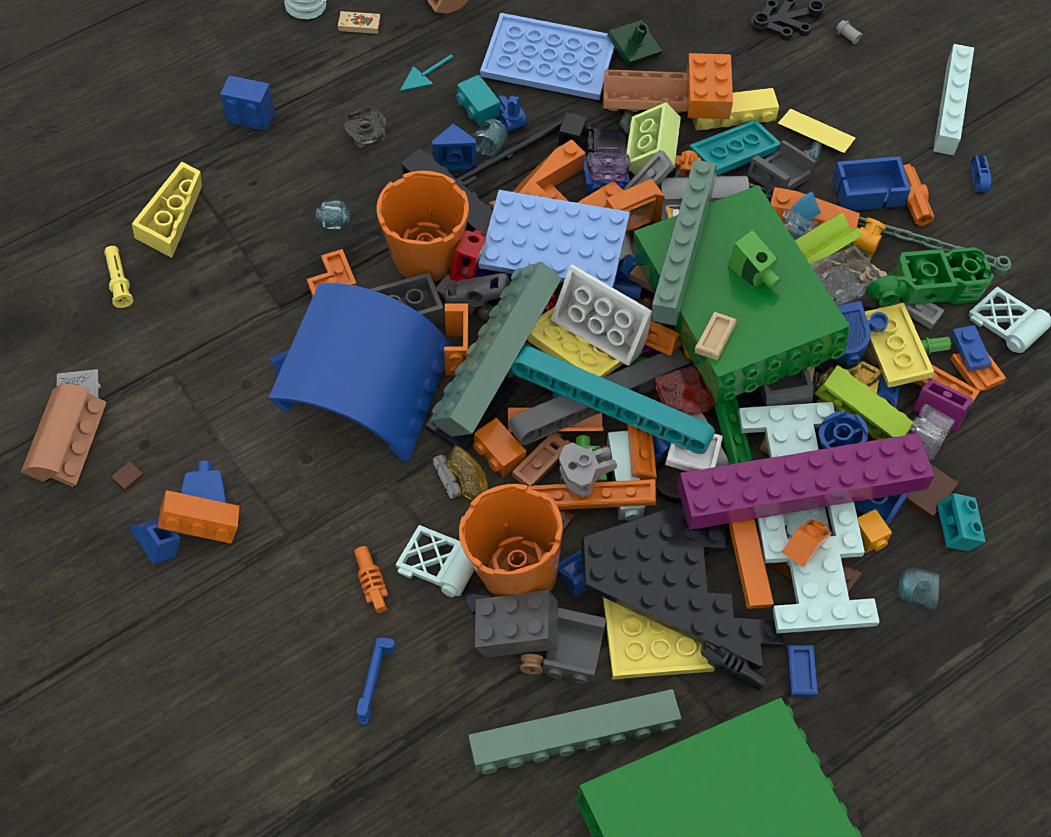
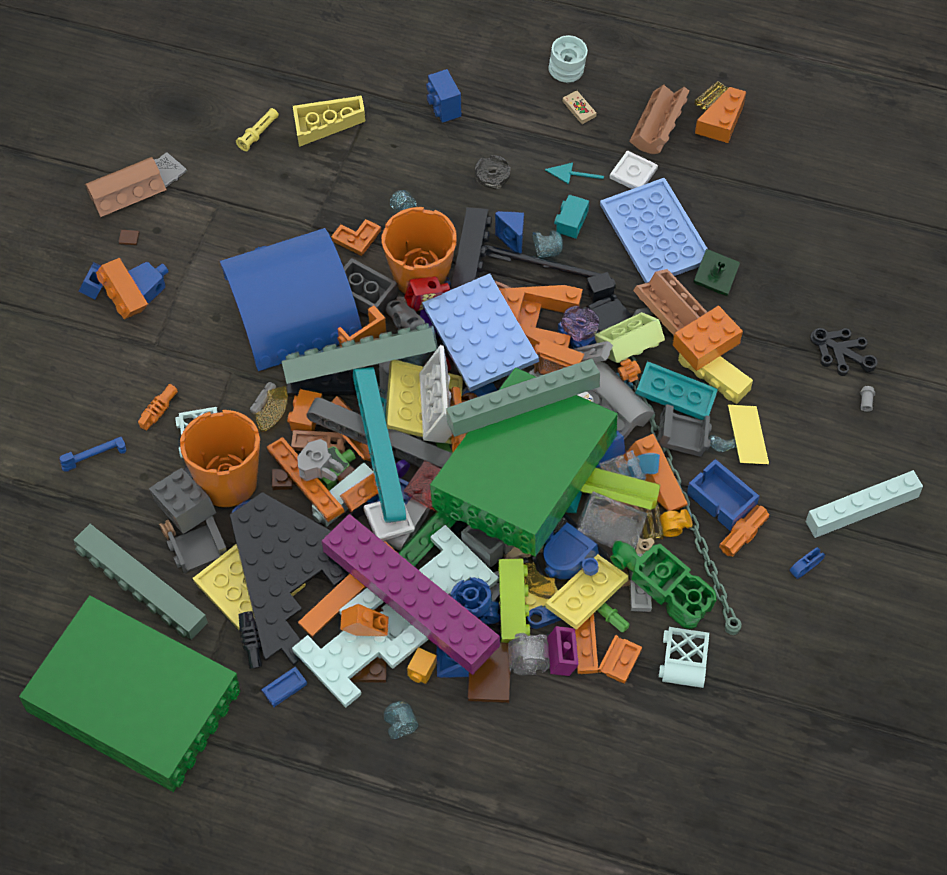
camera: 55 degrees right, 0 degrees up
blue axle [497,95,527,132] -> none
tan tile [695,312,737,361] -> none
bright green torso [728,230,781,289] -> none
teal brick [937,493,986,552] -> none
blue plate [951,325,992,372] -> none
none -> white tile [610,151,658,189]

